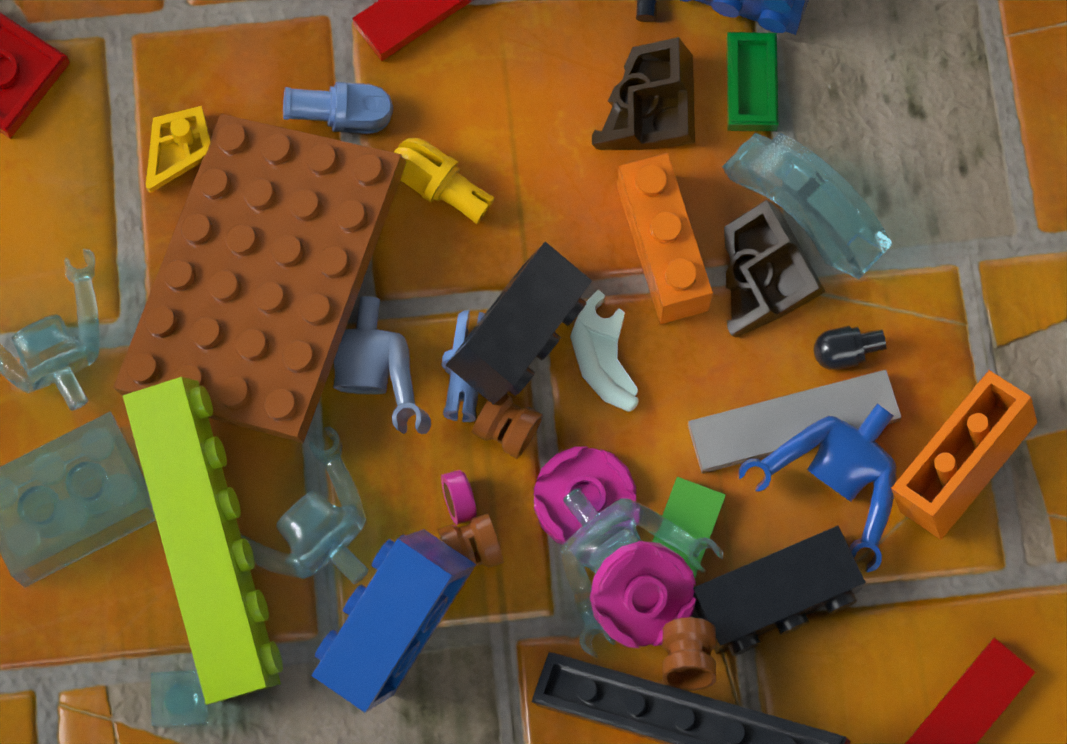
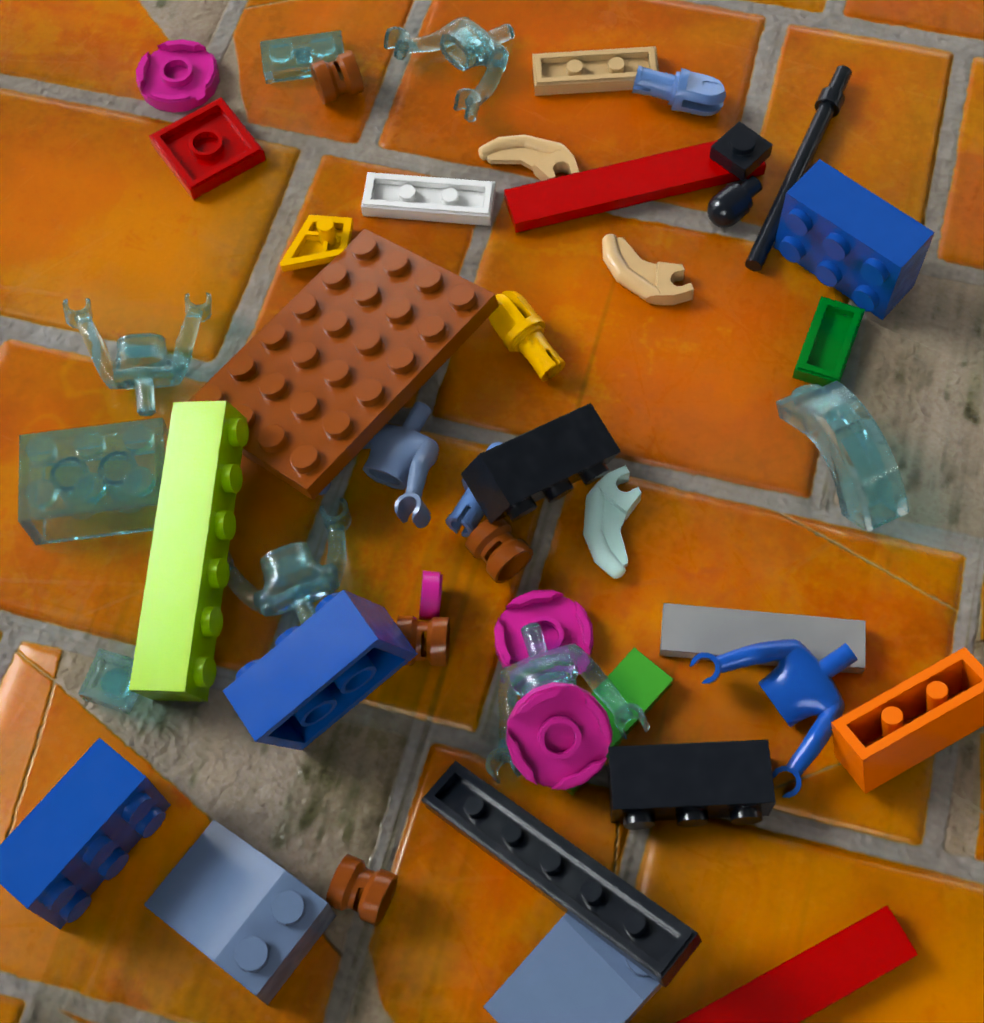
camera: 25 degrees right, 10 degrees down
medium blue arm [283,82,393,134] -> none
dark brown slope [592,37,695,150] -> none
orange brick [617,153,713,325] -> none
dark orange wheel [663,617,716,691] -> none
dark brown slope [724,200,826,338] -> none
black cylinder [813,326,887,370] -> none
none -> white tile [361,172,496,226]
none -> tan piece [602,234,694,305]

